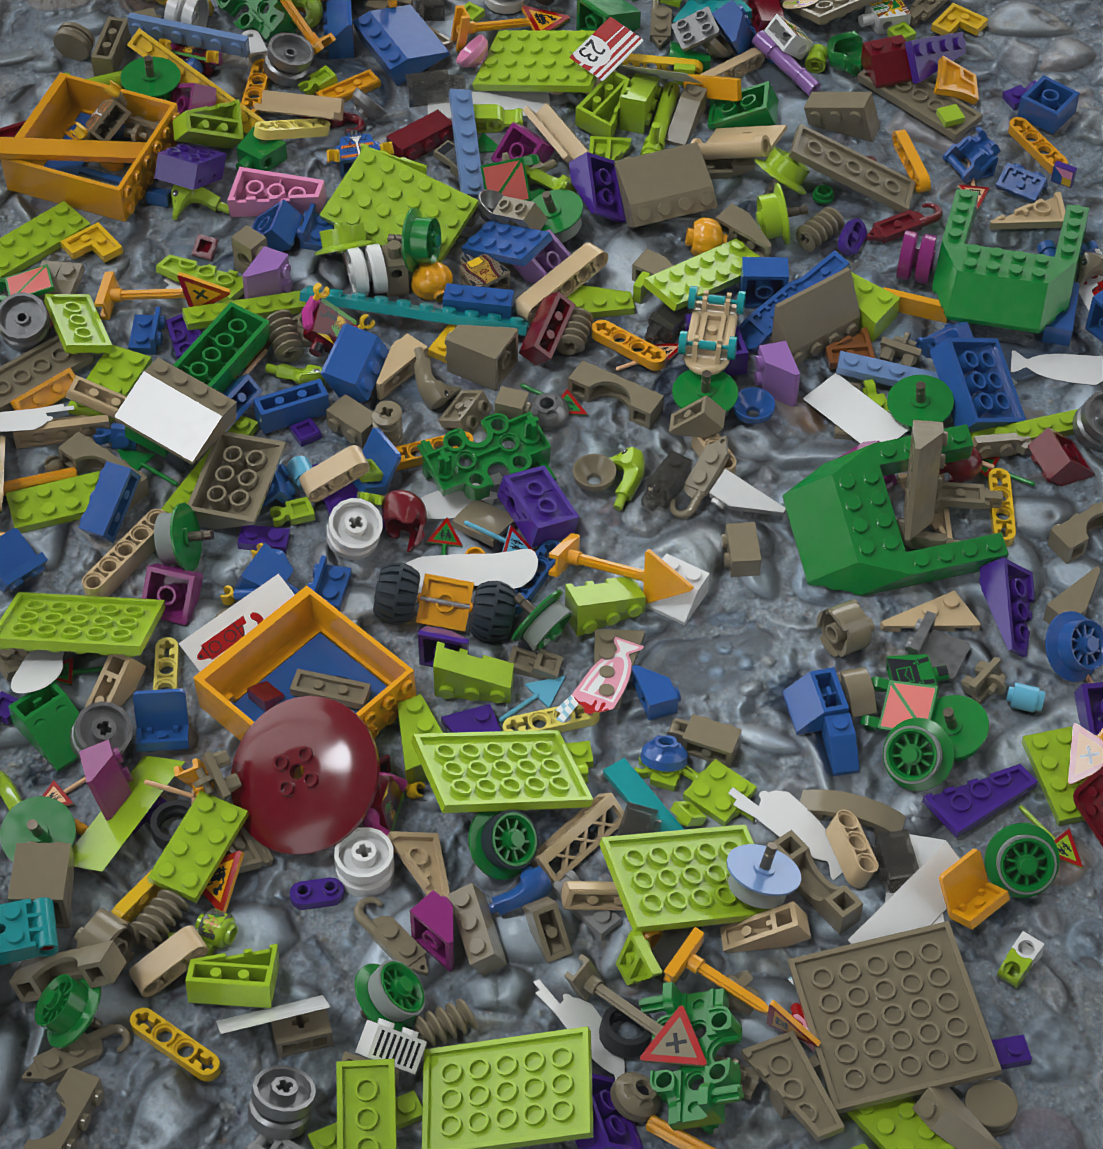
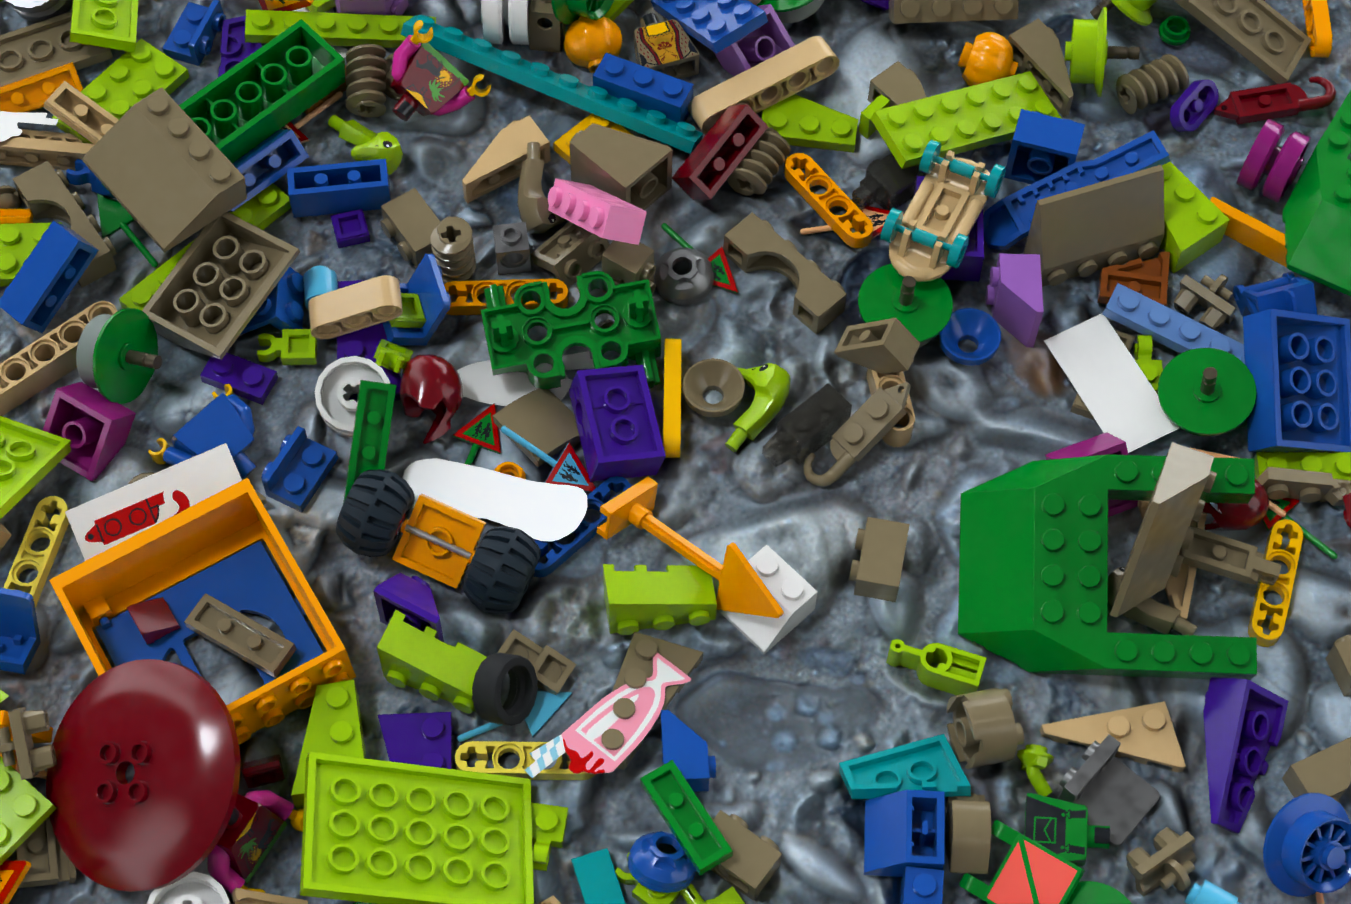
camera: 15 degrees right, 10 degrees up
blue slope [320,324,389,403] -> none
piece [511,589,573,652] -> none
white slope [709,469,786,516] -> none
none -> green plate [343,380,396,503]
none -> black tyre [472,653,537,726]
none -> flat silver brick [493,222,531,275]
none -> bright pink brick [548,178,647,245]
none -> green plate [640,760,733,876]
none -> yellow beam [663,338,682,458]
none -> teal wing [839,734,971,799]
none -> lime piece [886,639,986,695]
none -> lime plate [1017,744,1054,796]

